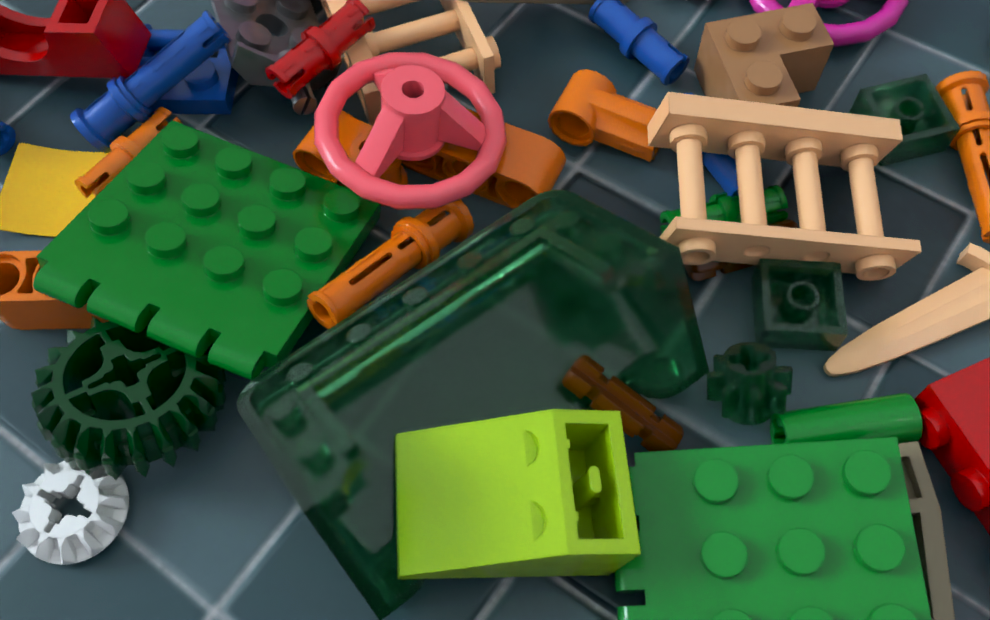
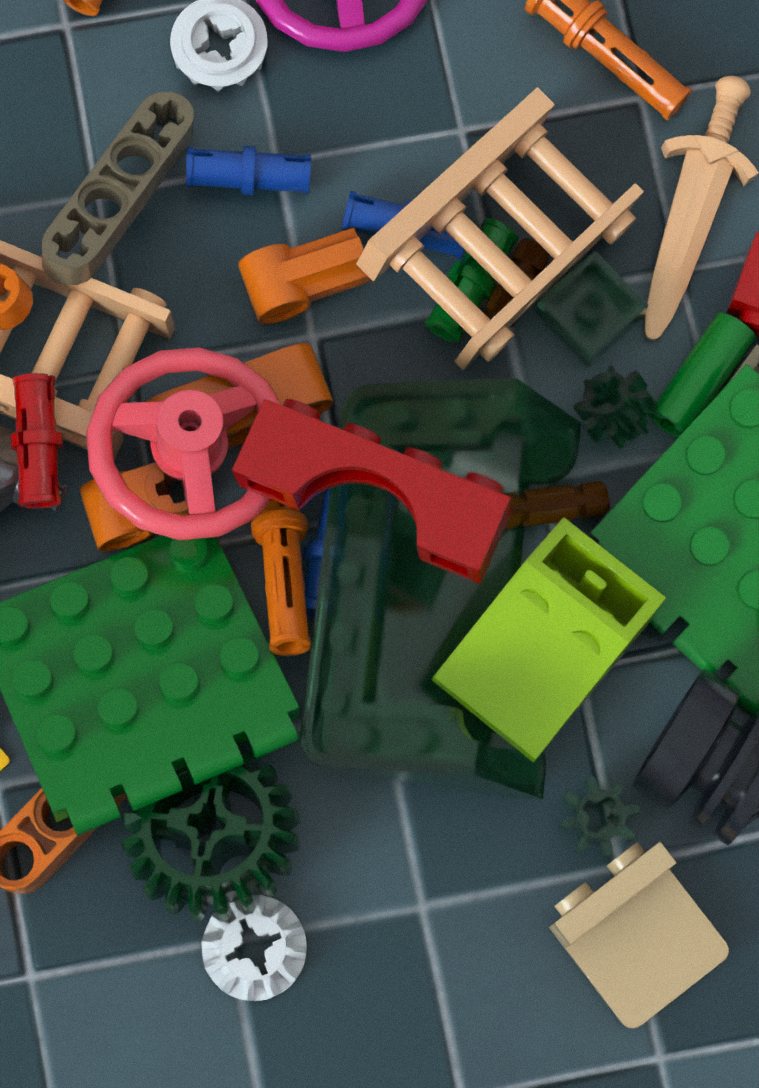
camera: 50 degrees left, 15 degrees up
medium nougat brick [694,3,834,107] -> none
clear green piece [849,74,960,167] -> none
none -> red arch [232,398,511,584]

